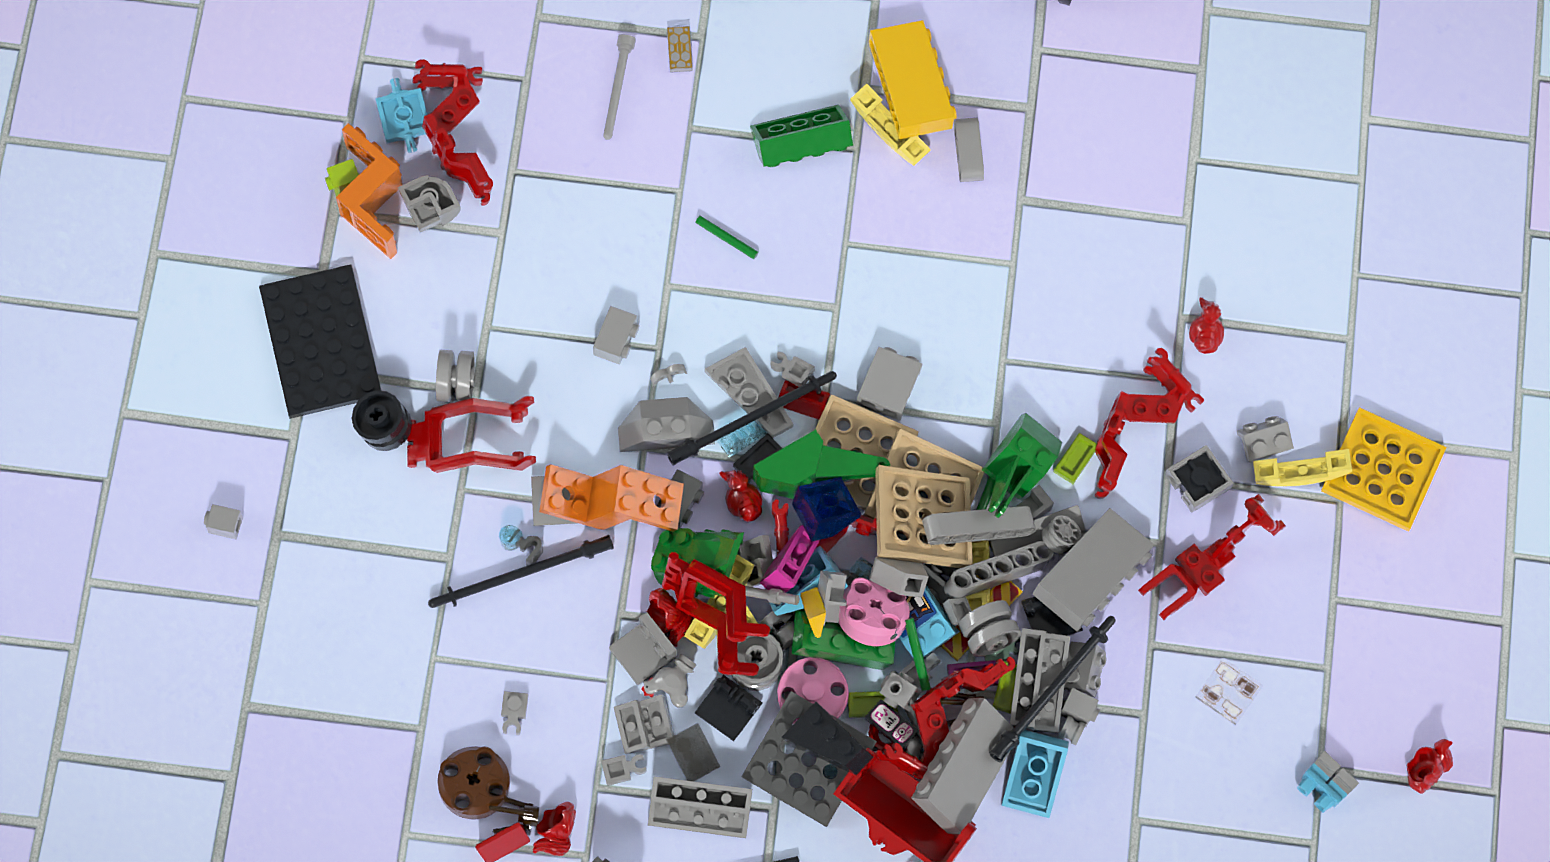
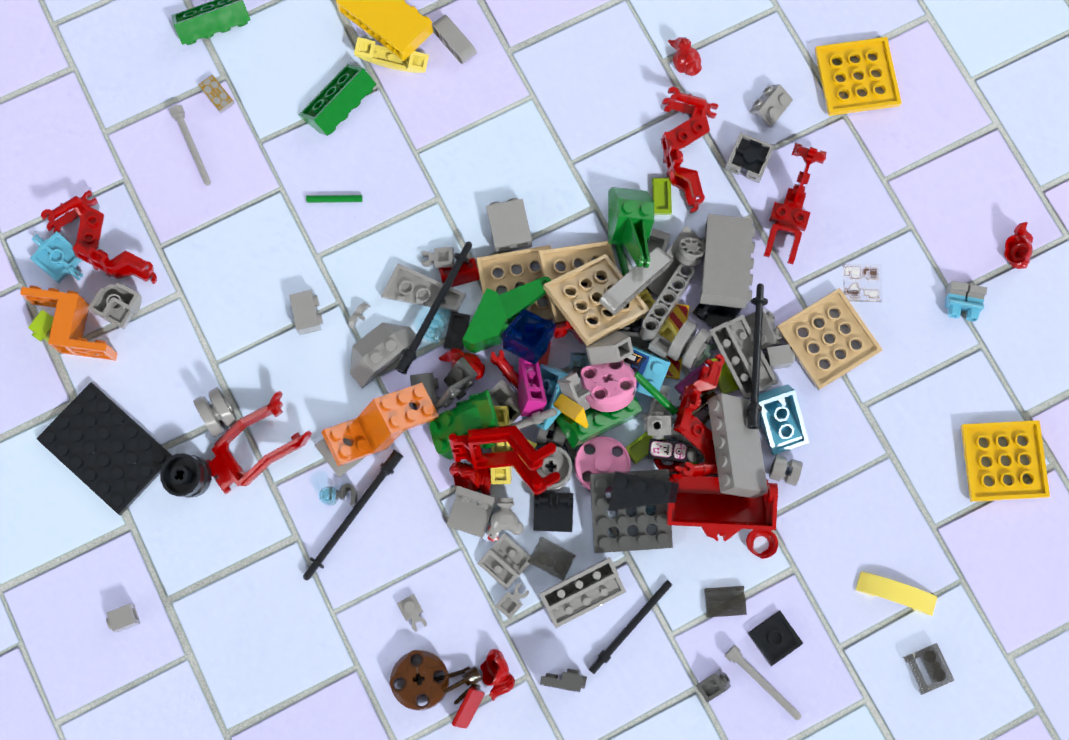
camera: 30 degrees left, 5 degrees up
light grey wheel [1058,715,1086,746] -> none
light yellow slope [1253,449,1352,486] -> none
none -> dark grey bracket [435,357,478,410]
none -> light grey wheel [769,454,803,486]
none -> tan piece [776,288,883,391]

